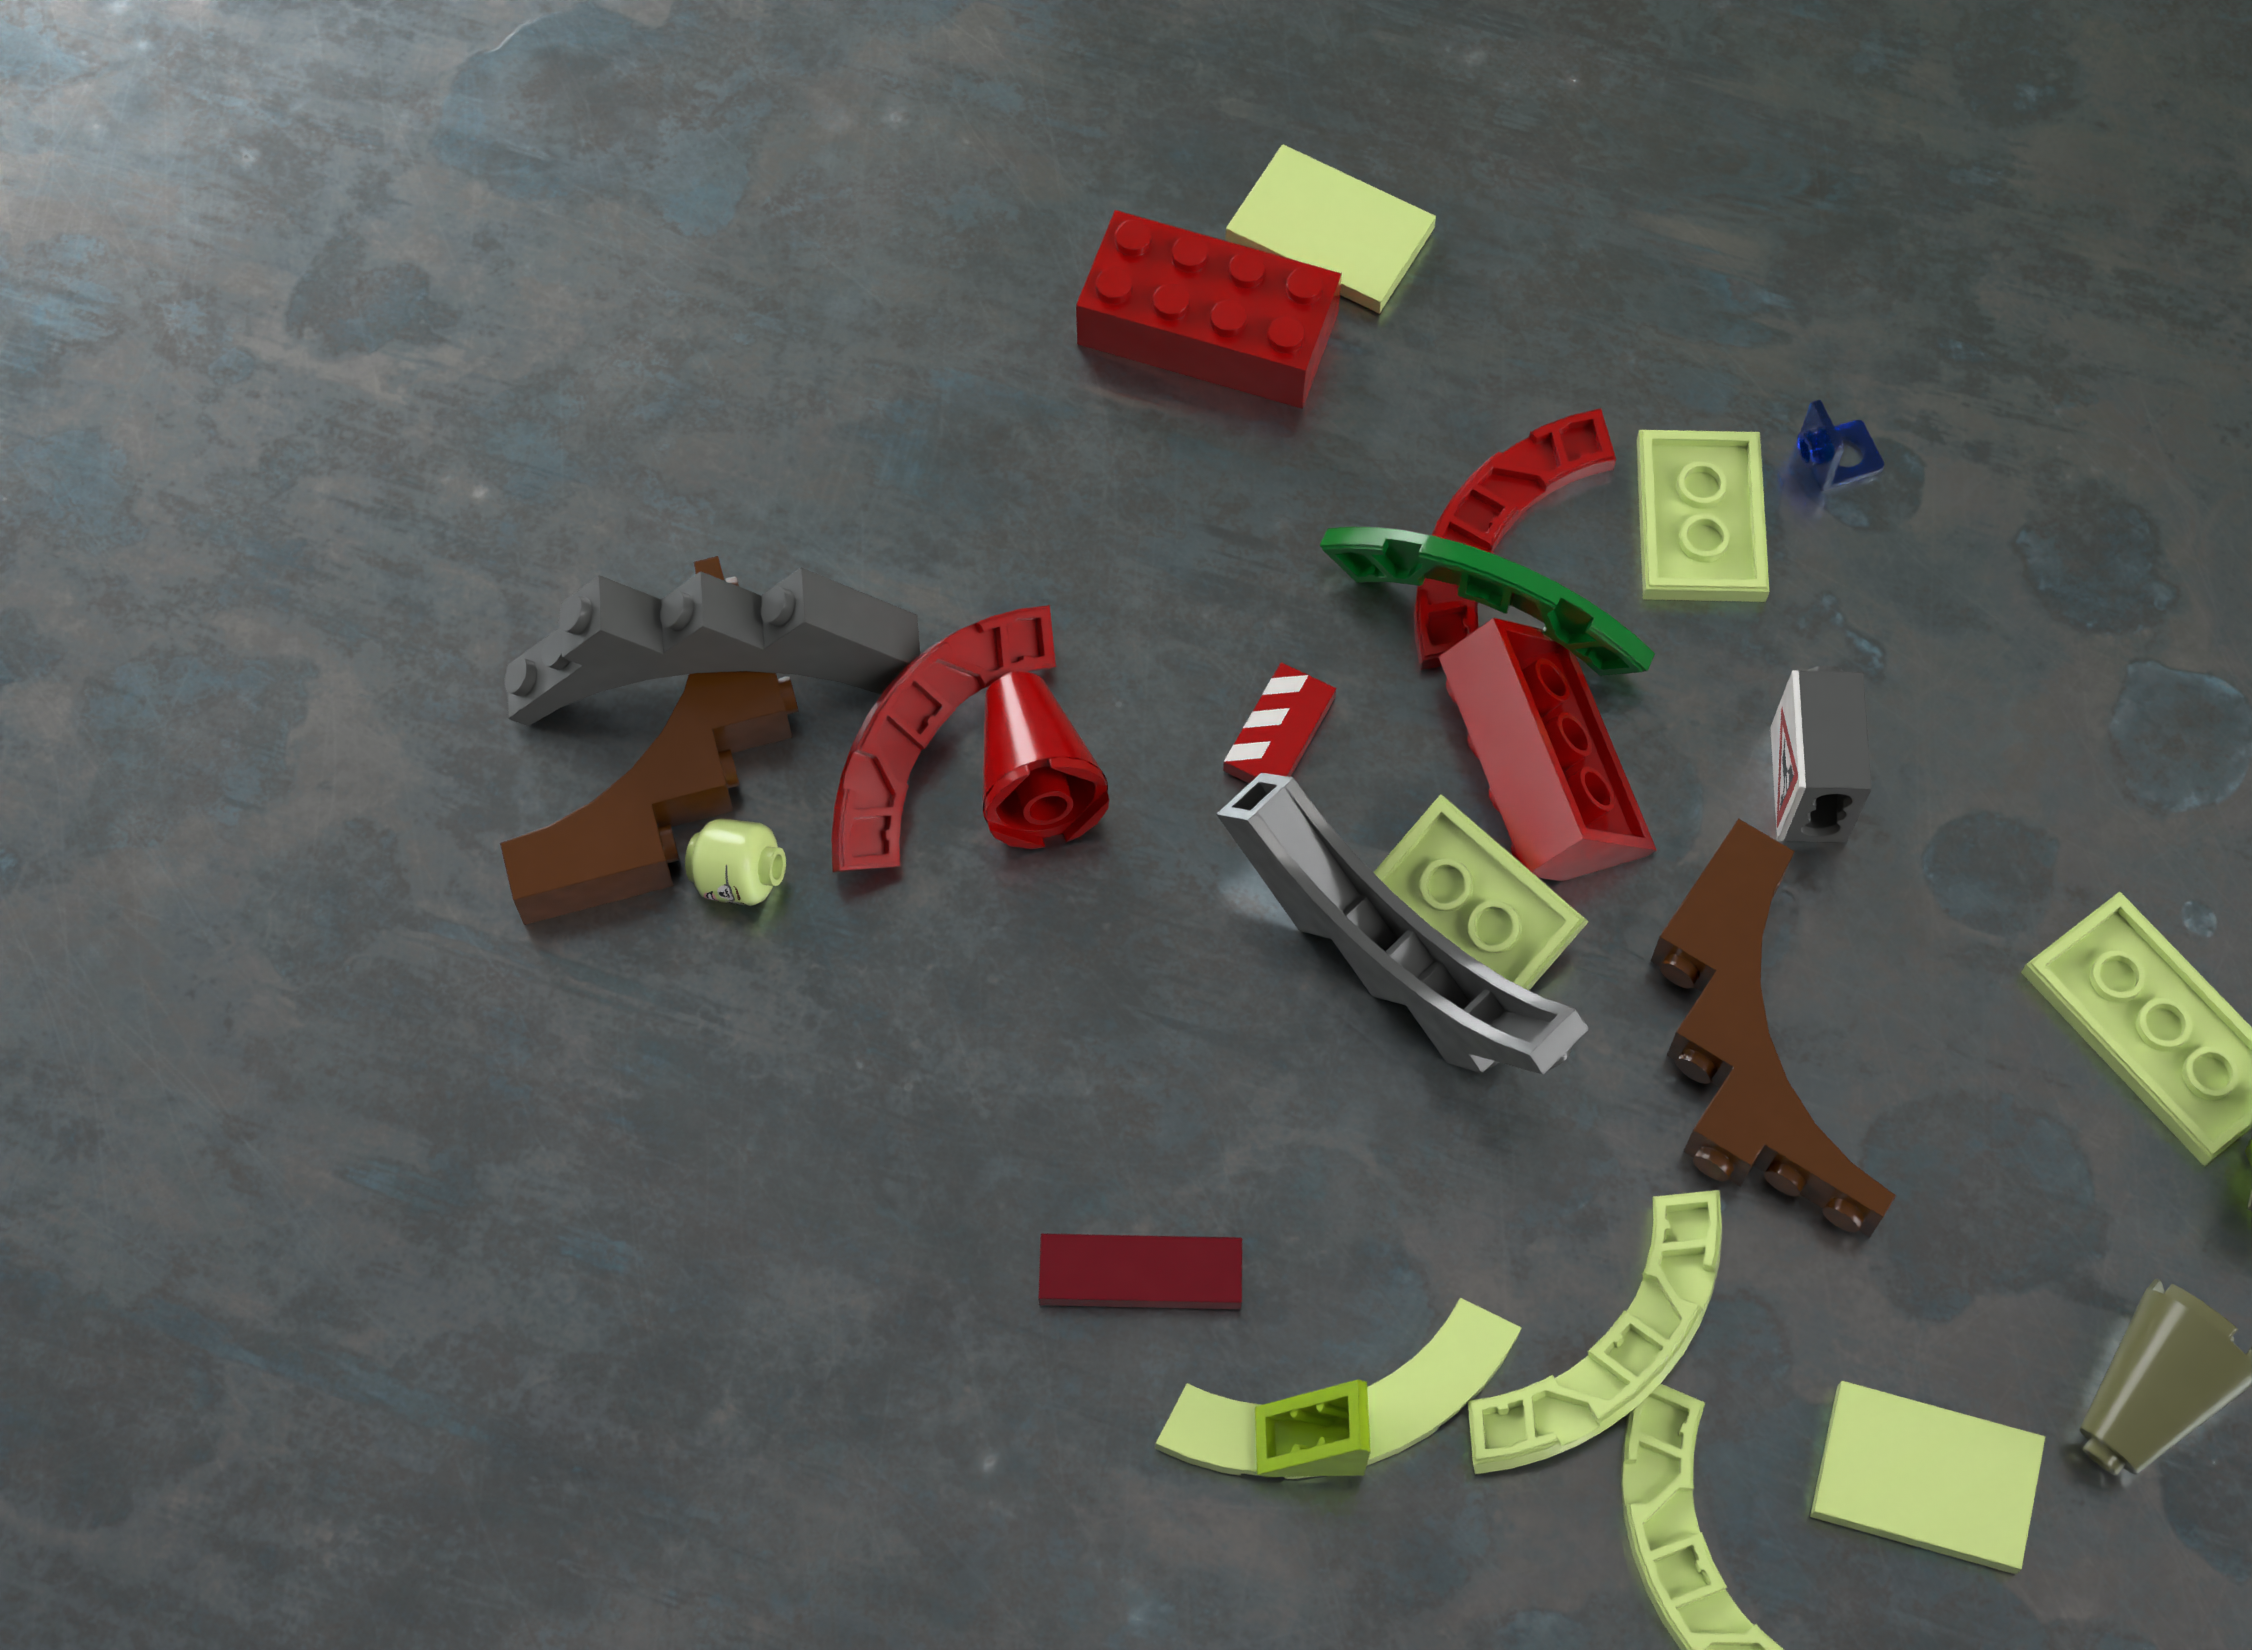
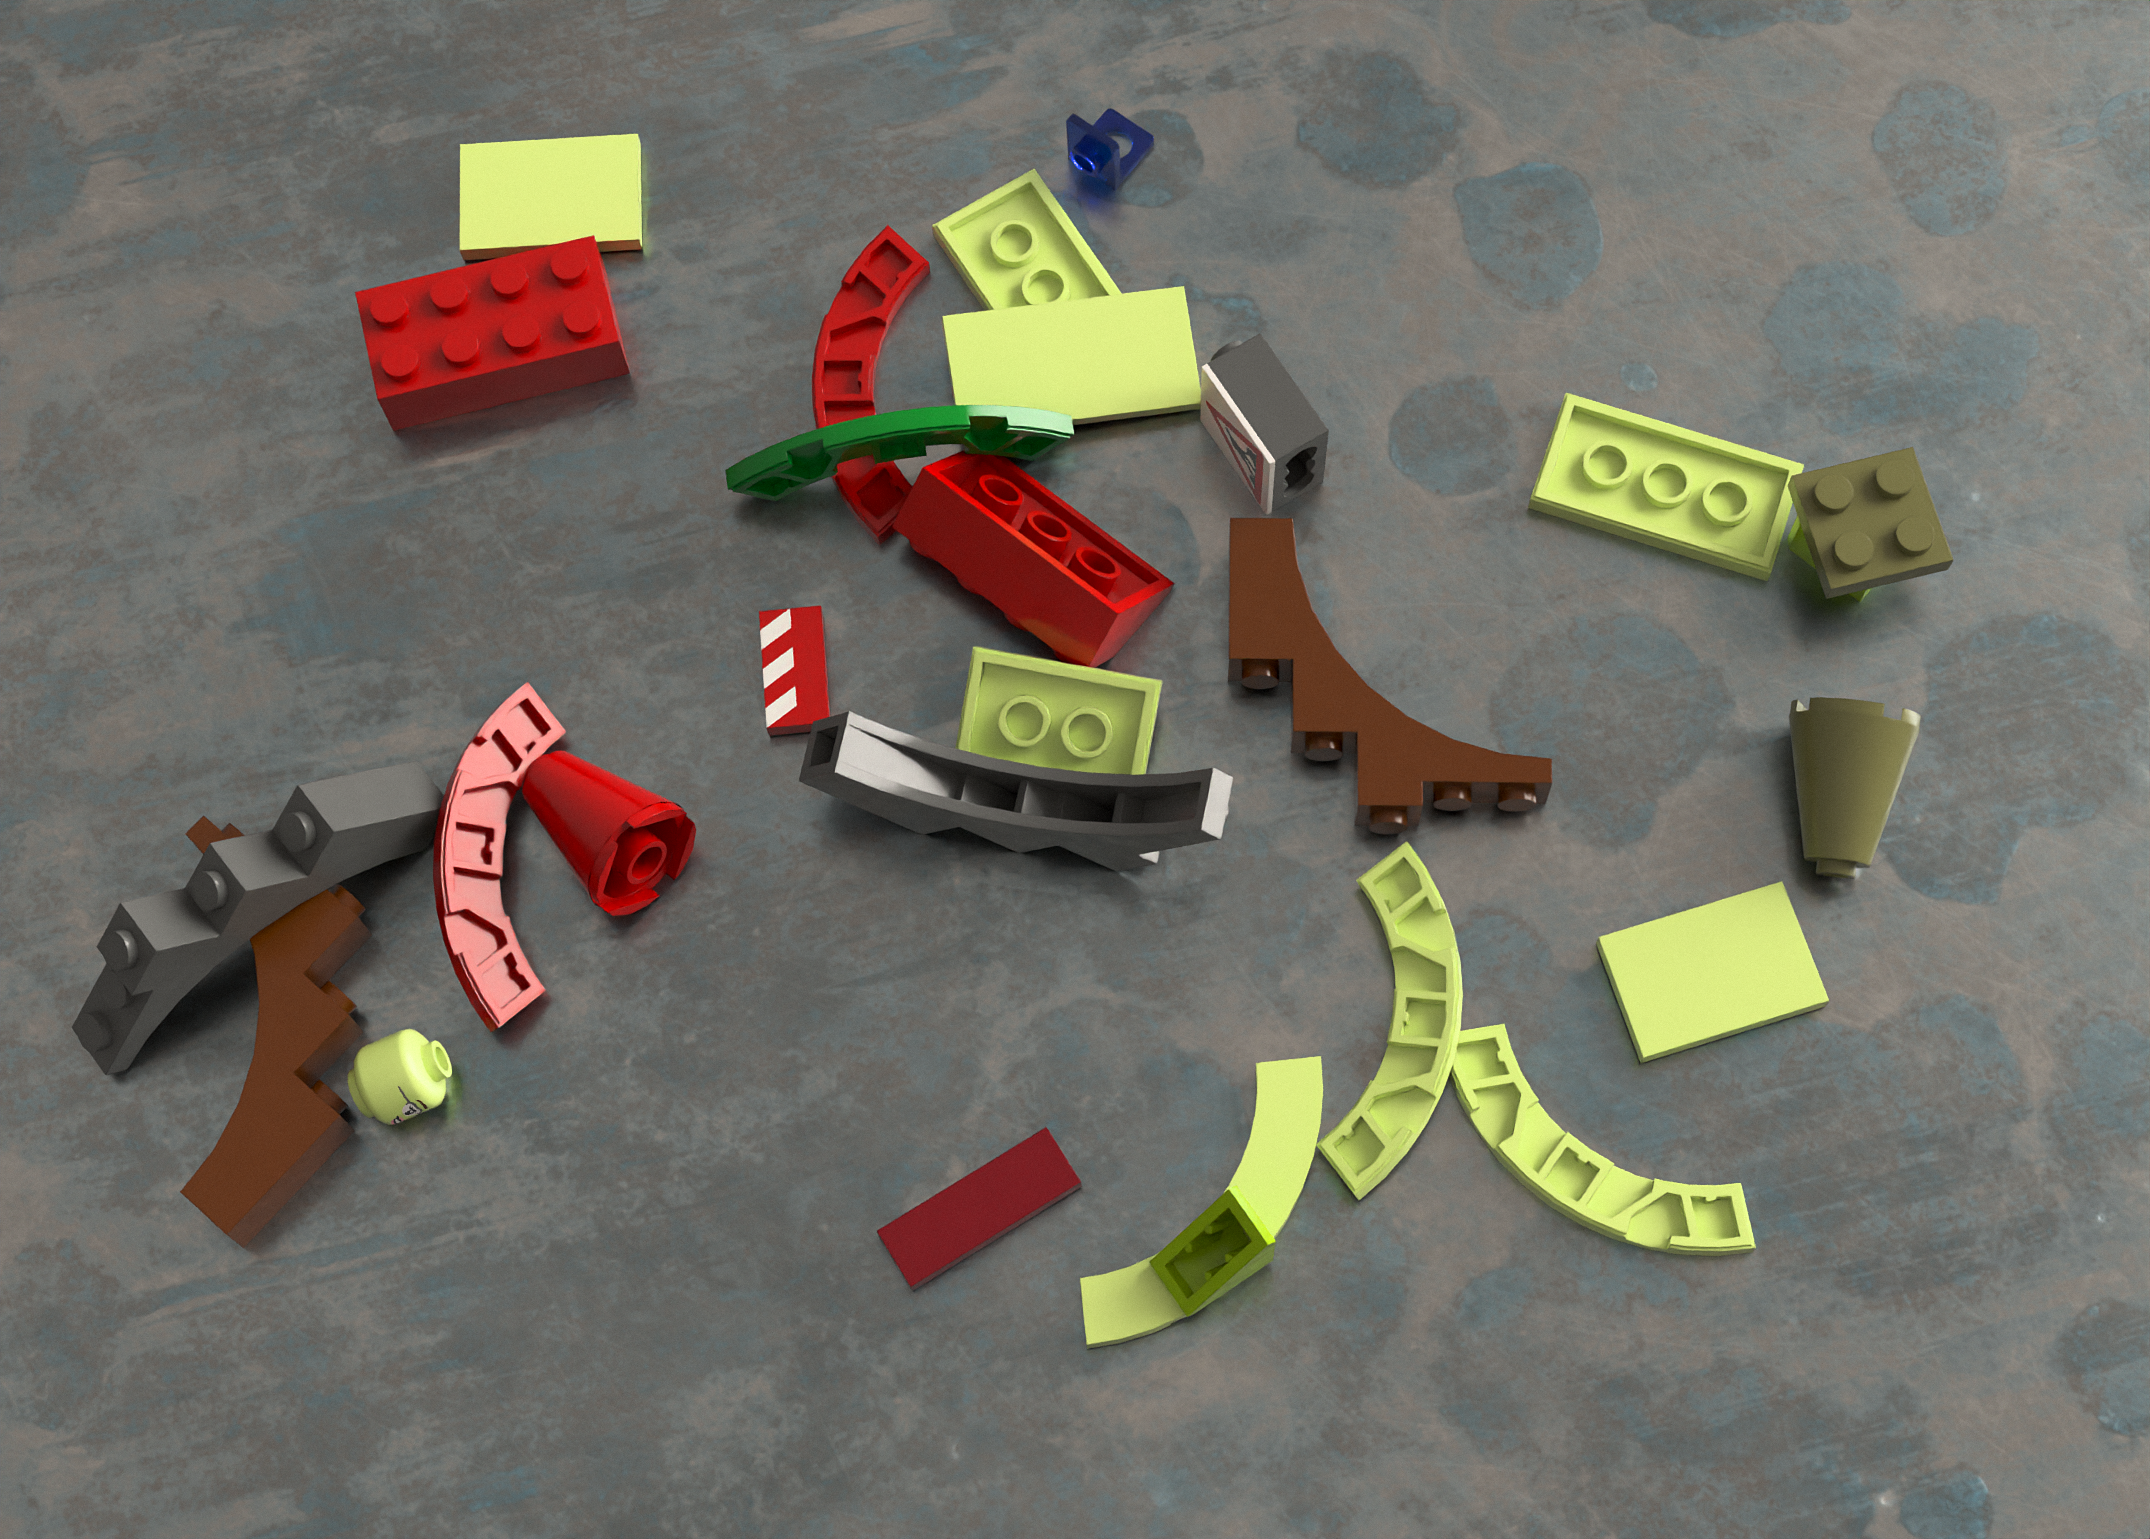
camera: 30 degrees left, 5 degrees up
none -> yellowish green tile [942,286,1201,425]

